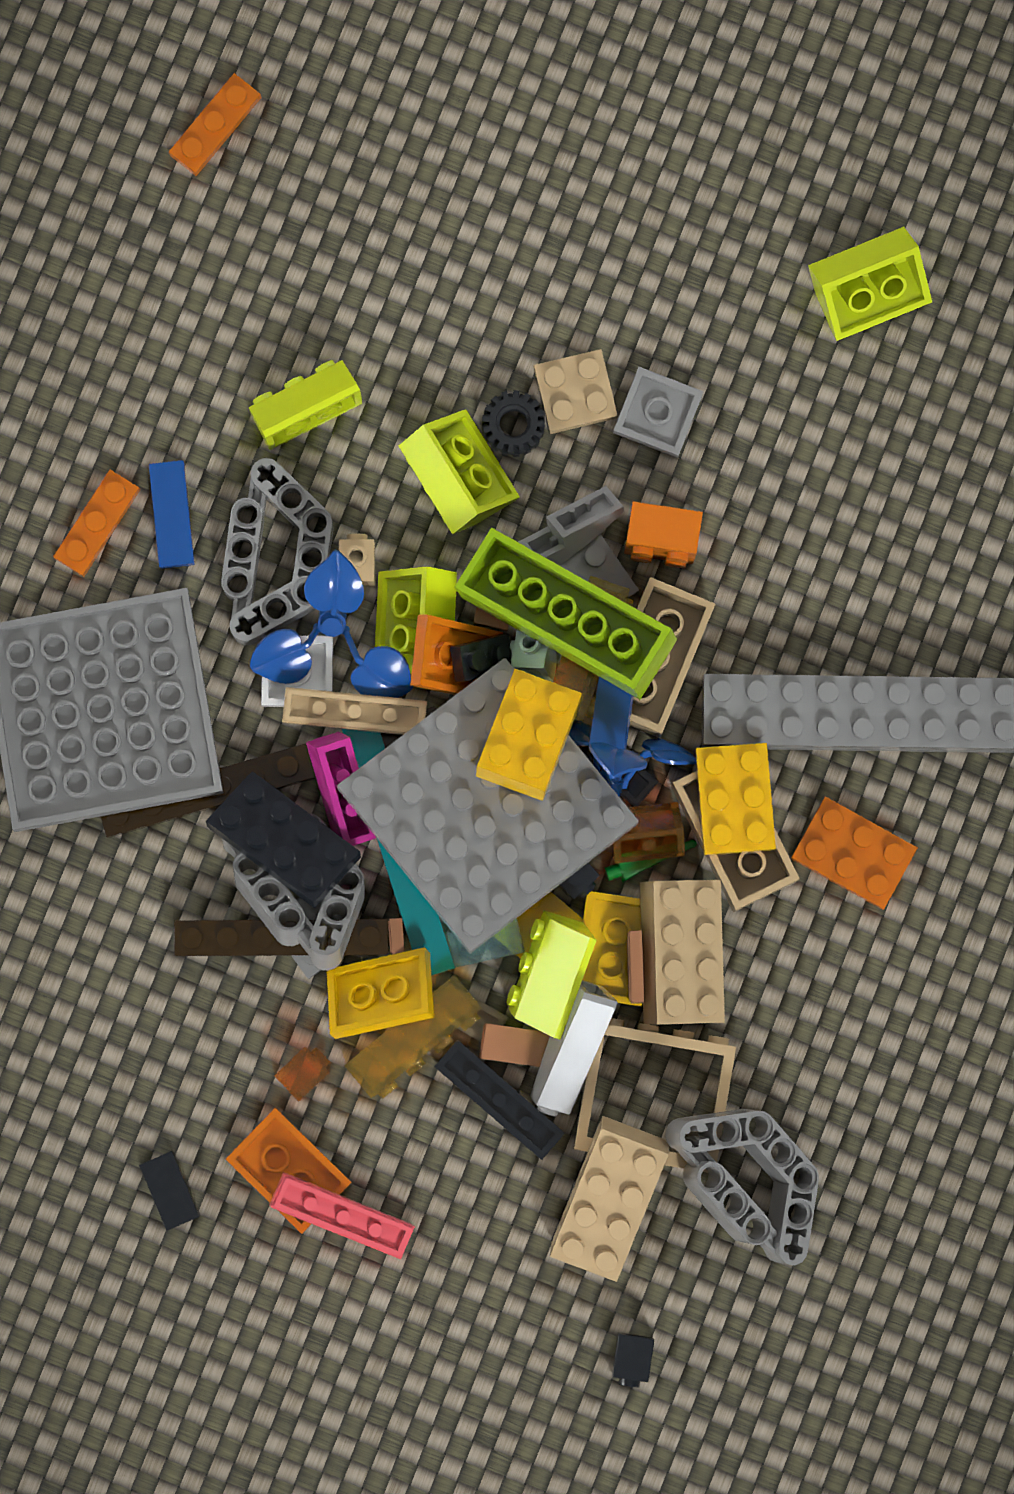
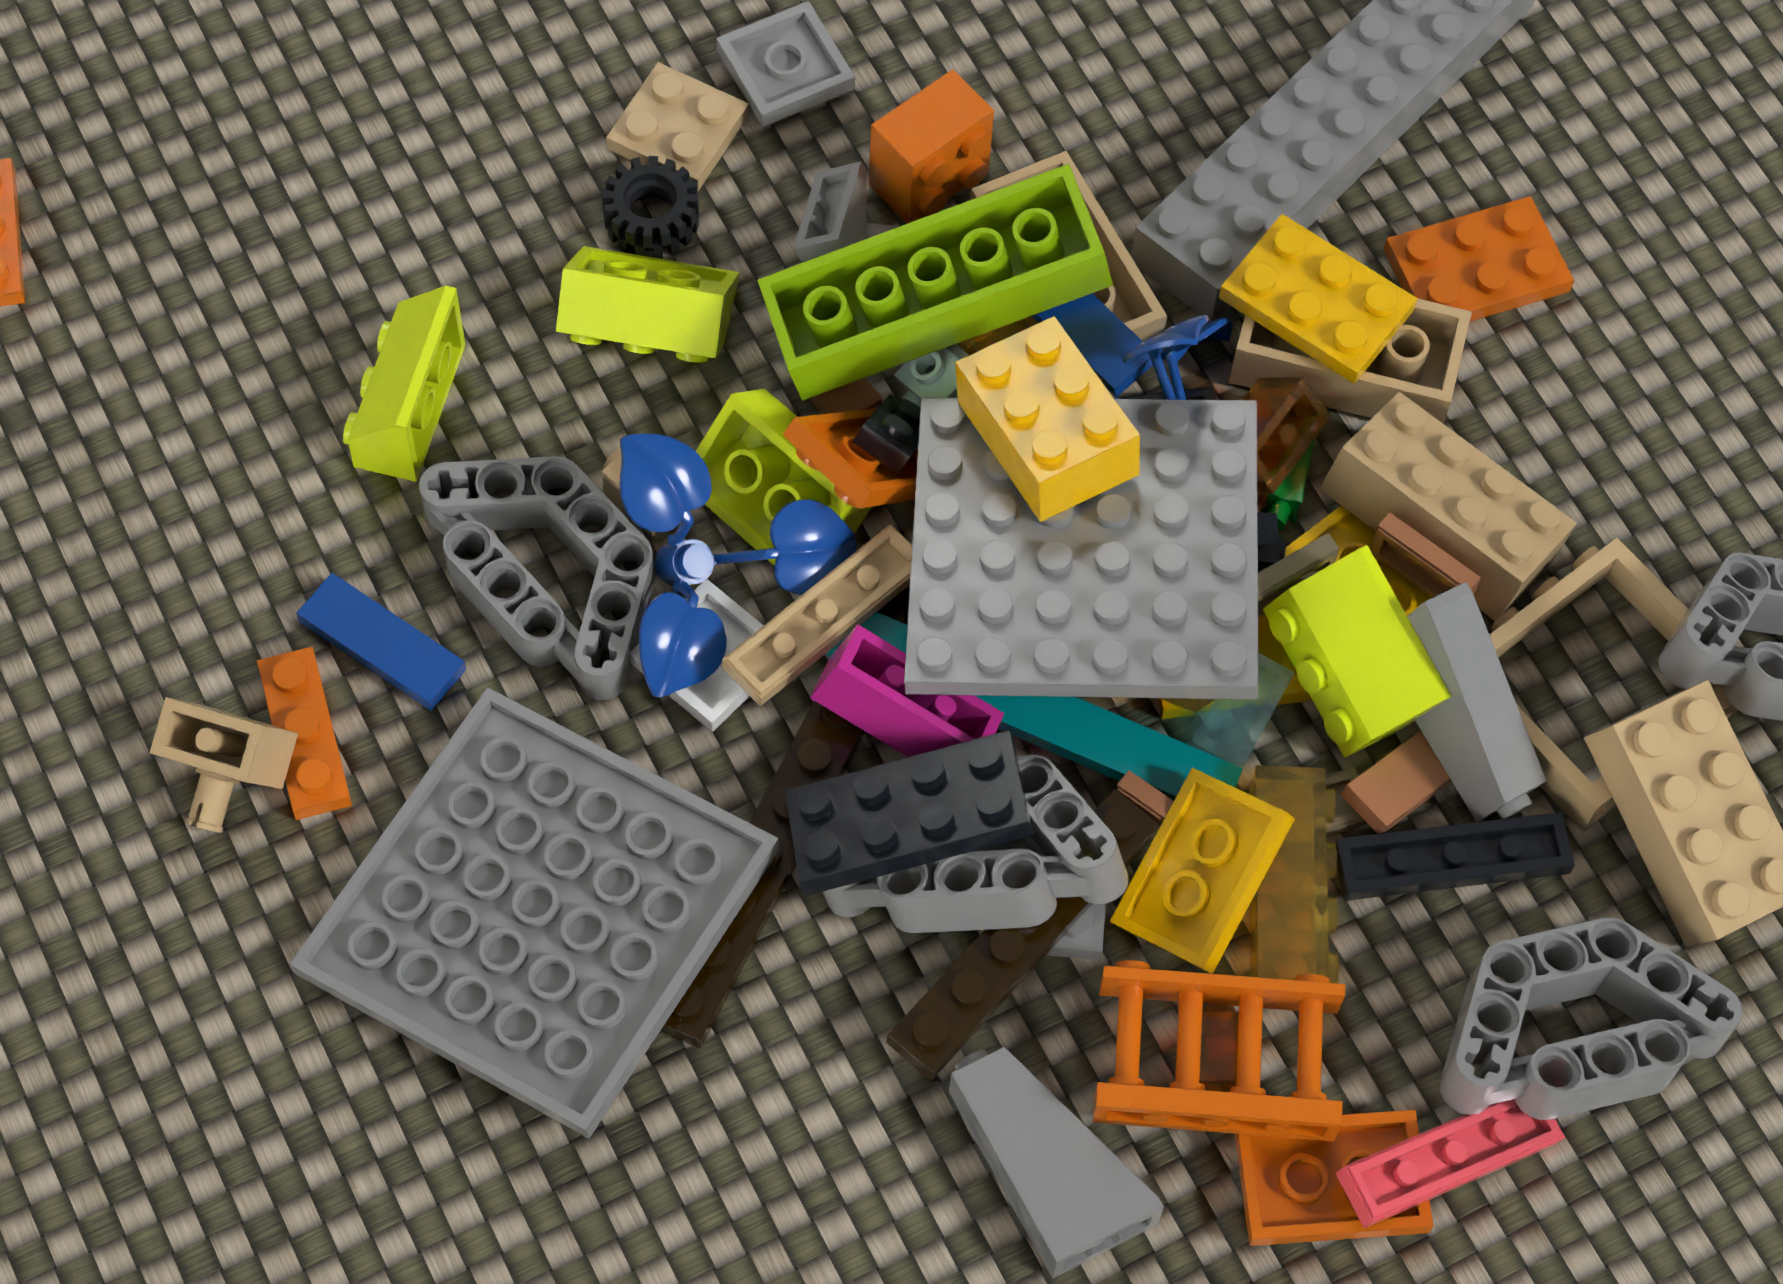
camera: 50 degrees left, 20 degrees down
none -> tan brick [150,697,298,833]
none -> light grey slope [949,1047,1164,1279]
none -> orange fence [1092,960,1345,1141]
none -> dark tan tile [1258,533,1339,618]
none -> light grey piece [1440,917,1743,1120]

